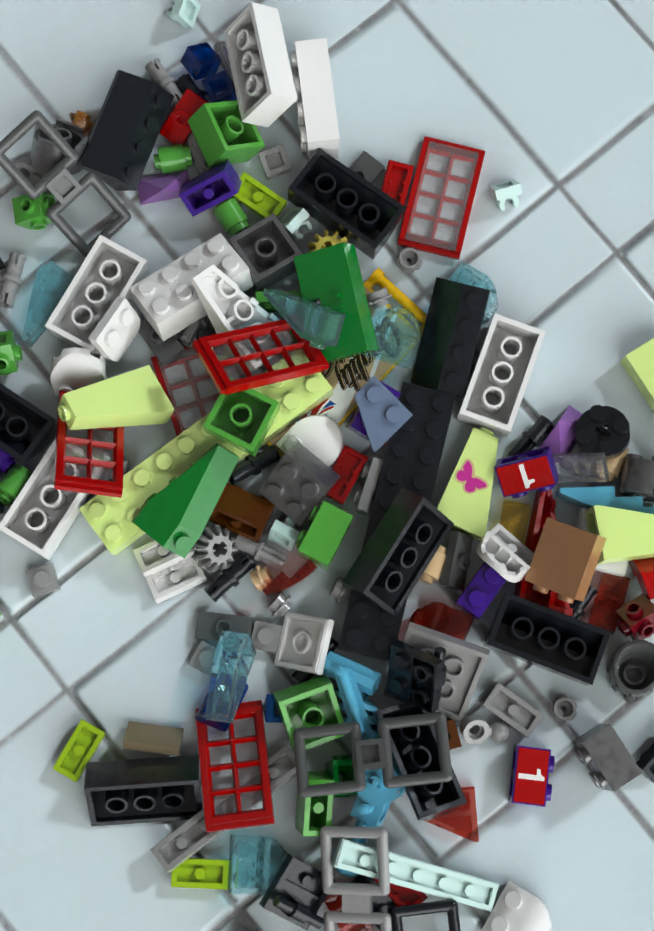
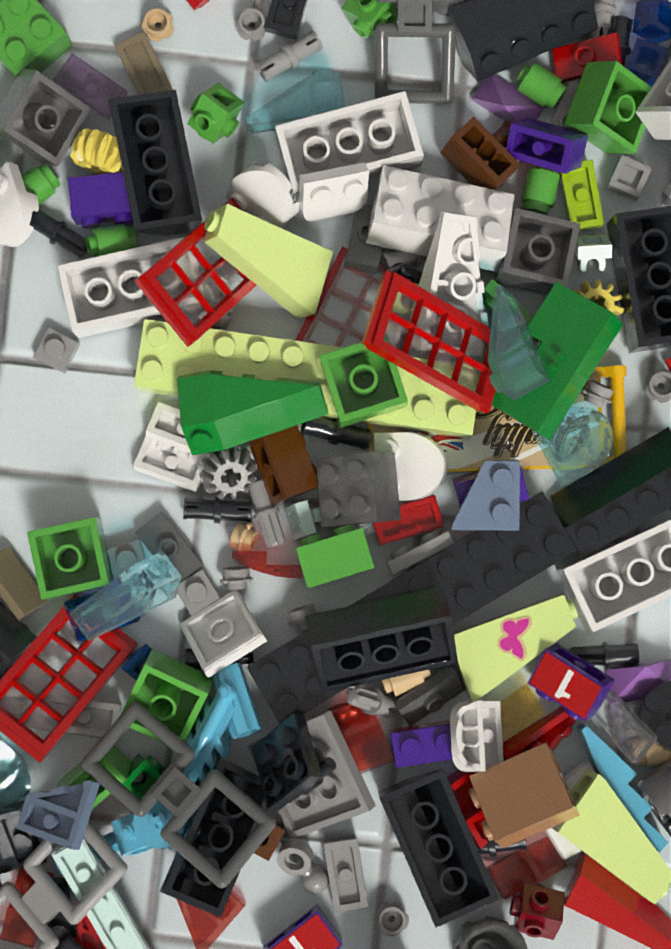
camera: 45 degrees right, 5 degrees up
none -> sand blue wing [16,780,100,850]
none -> bright green brick [27,517,115,600]
none -> light grey axle [346,685,398,718]
none -> reddish brown brick [440,117,521,190]

